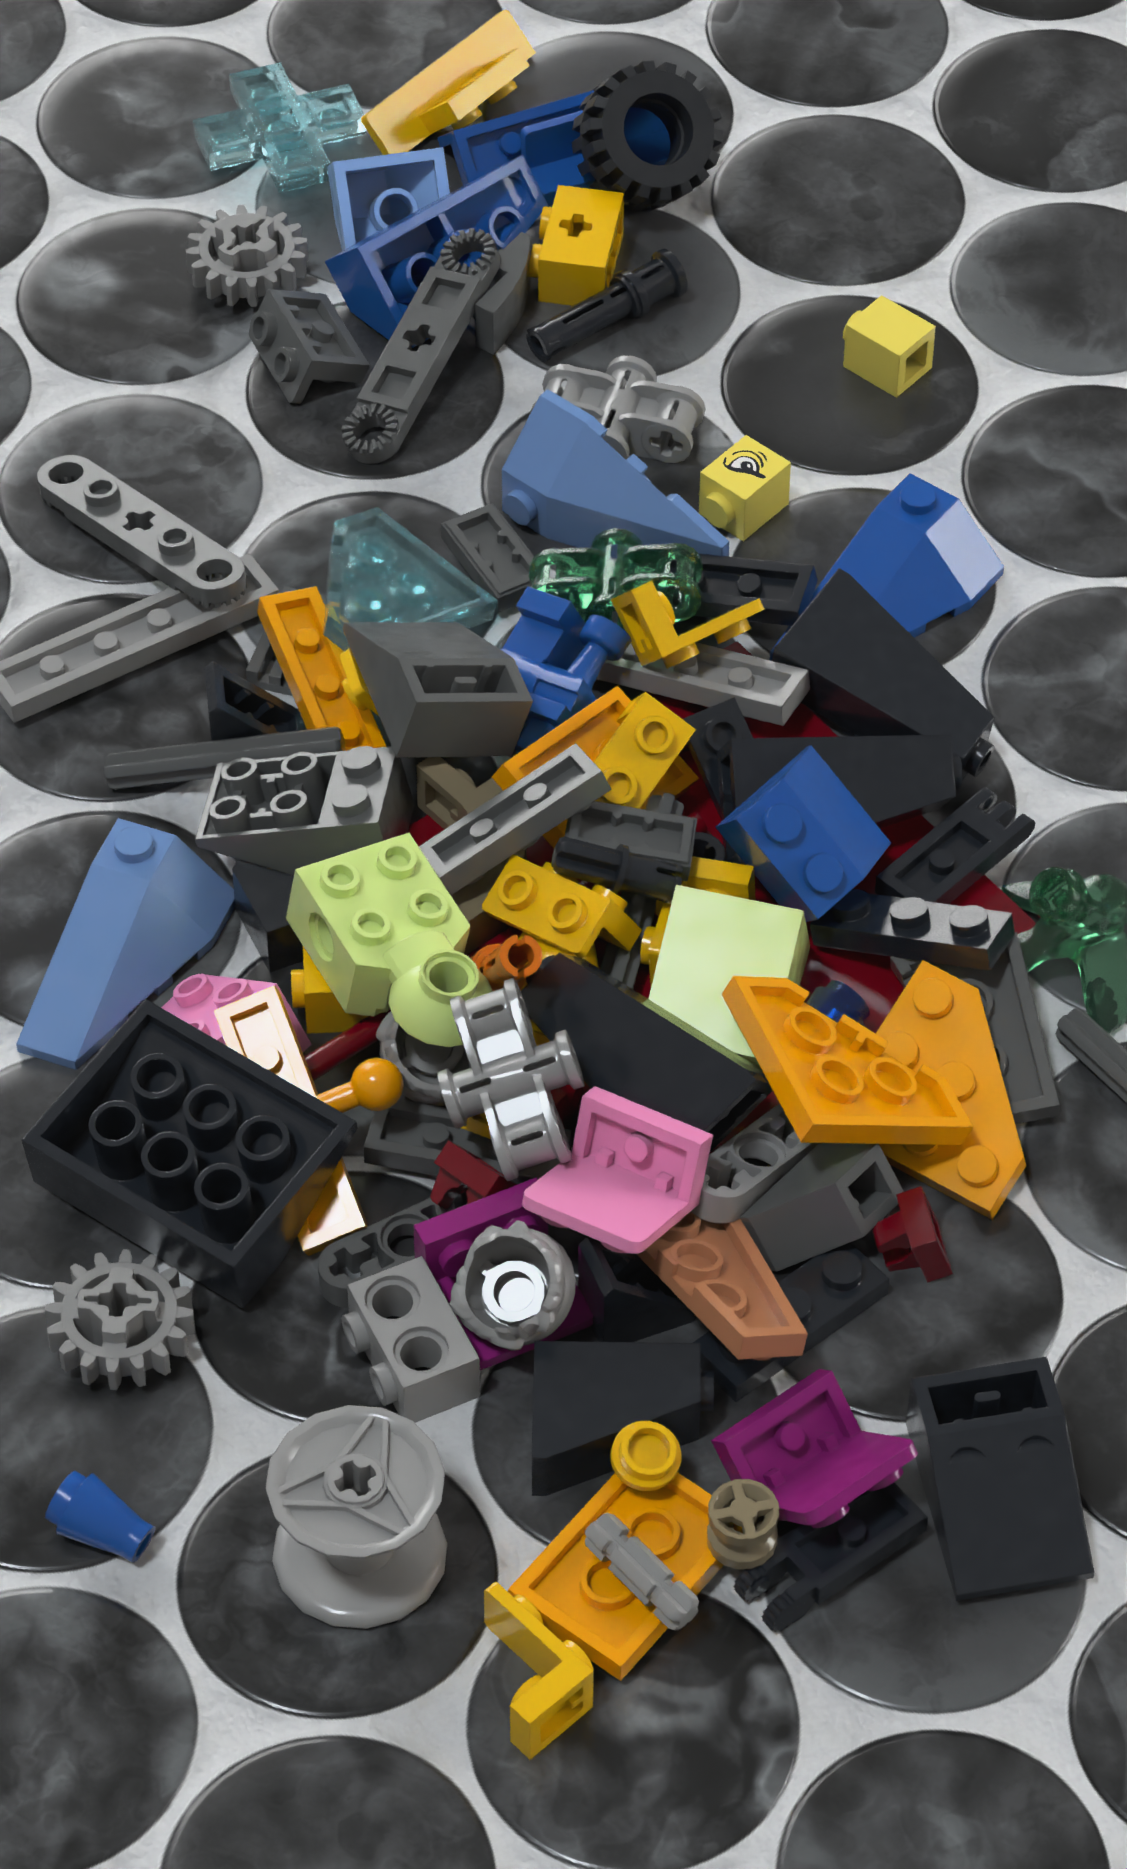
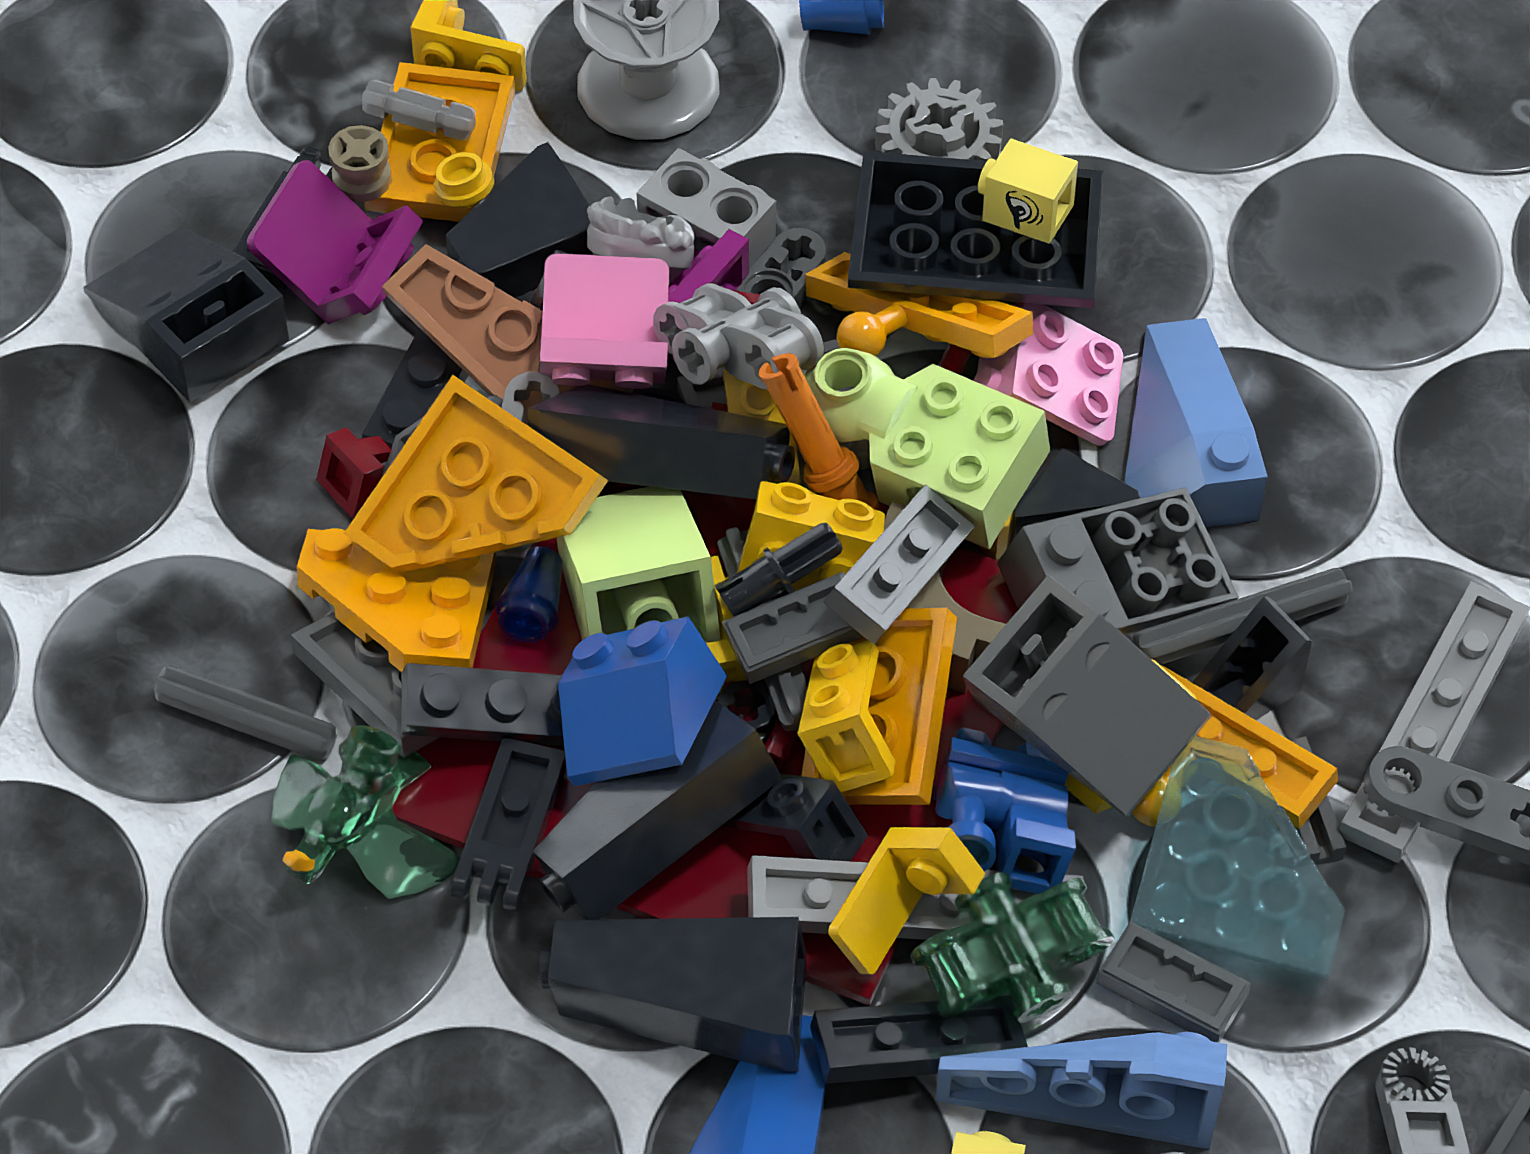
camera: 150 degrees right, 5 degrees up
none -> light yellow brick [978,138,1078,244]

